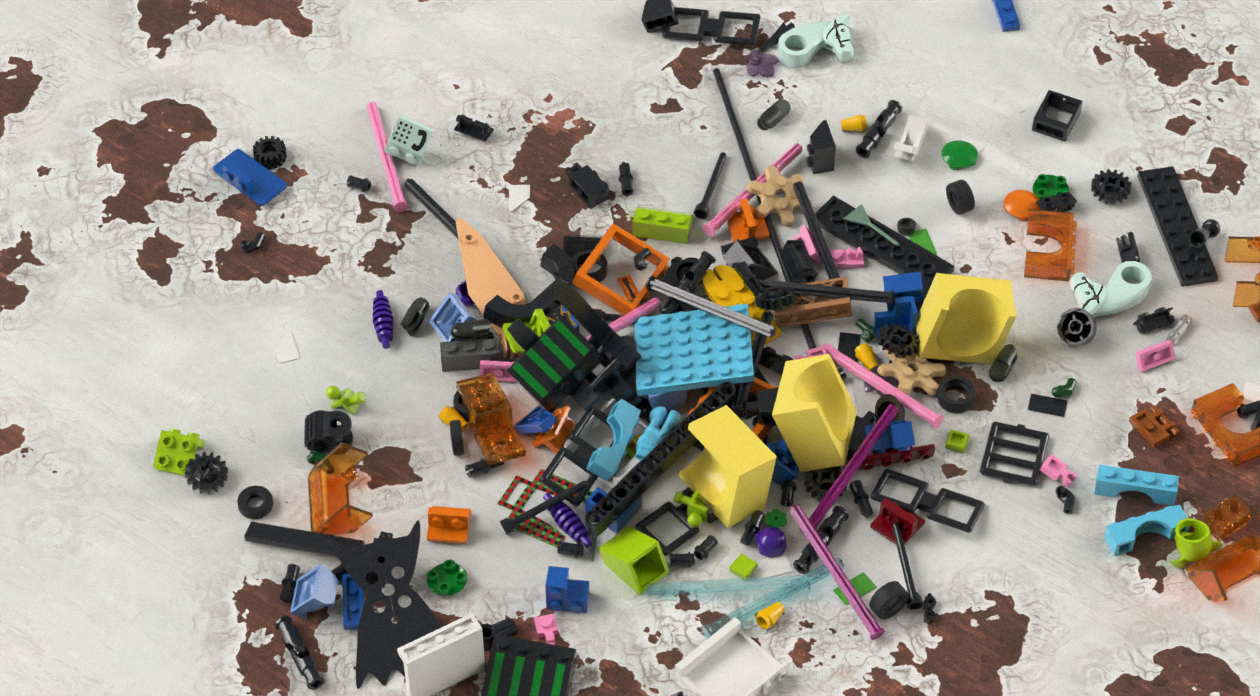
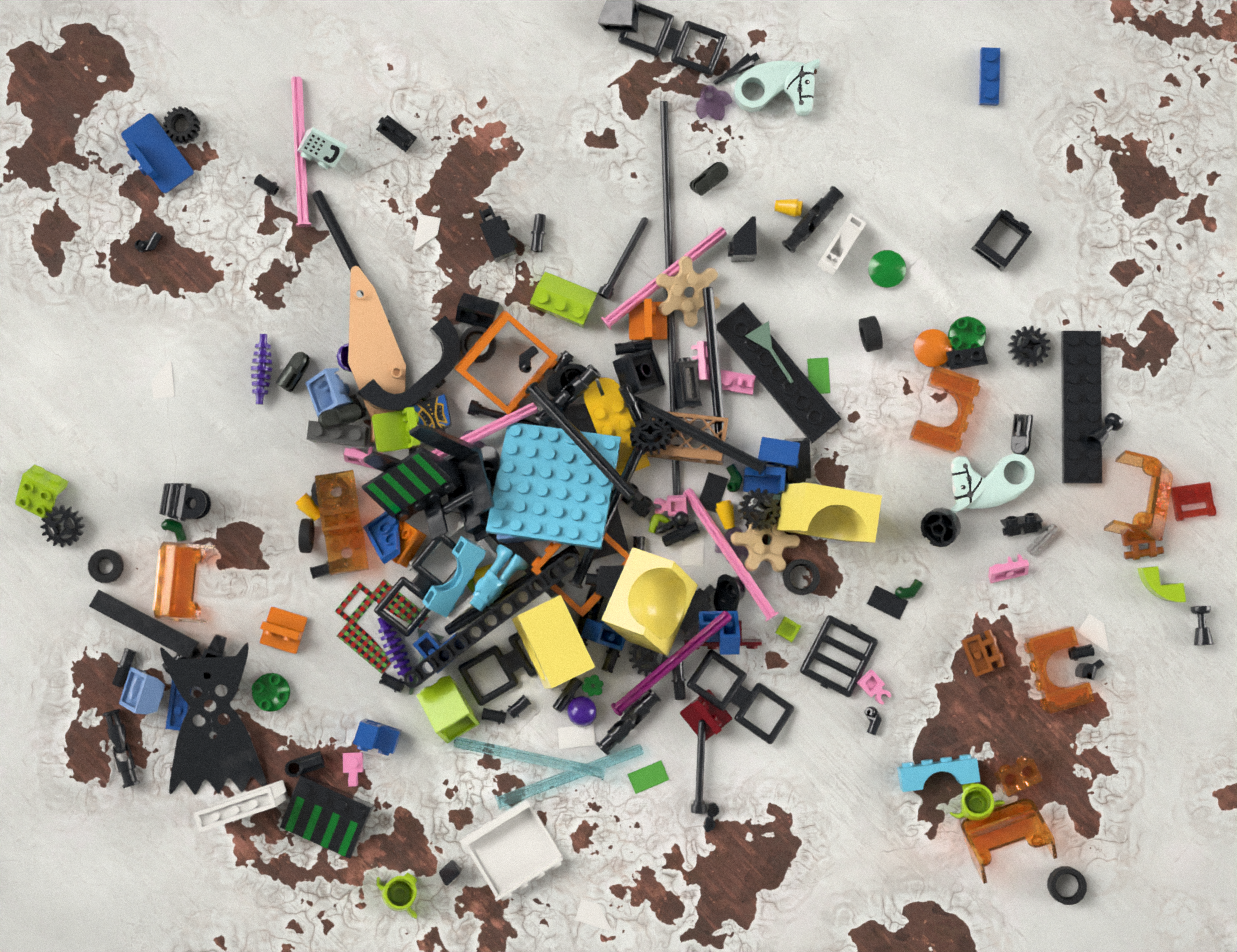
camera: 10 degrees right, 35 degrees up
lime piece [326,385,366,415] -> none
black piece [499,481,588,535] -> none
orange sticker [617,275,639,301] -> none
lime piece [674,489,708,527] -> none
lime tile [729,553,758,581] -> none
yellow cone [756,602,785,629] -> none
axle [789,504,885,640] -> none
black tyre [869,581,909,620] -> none
pearl dark grey tile [897,218,916,235] -> none
pearl dark grey arm [989,344,1017,383] -> none
medium azure arch [1094,465,1179,506] -> none

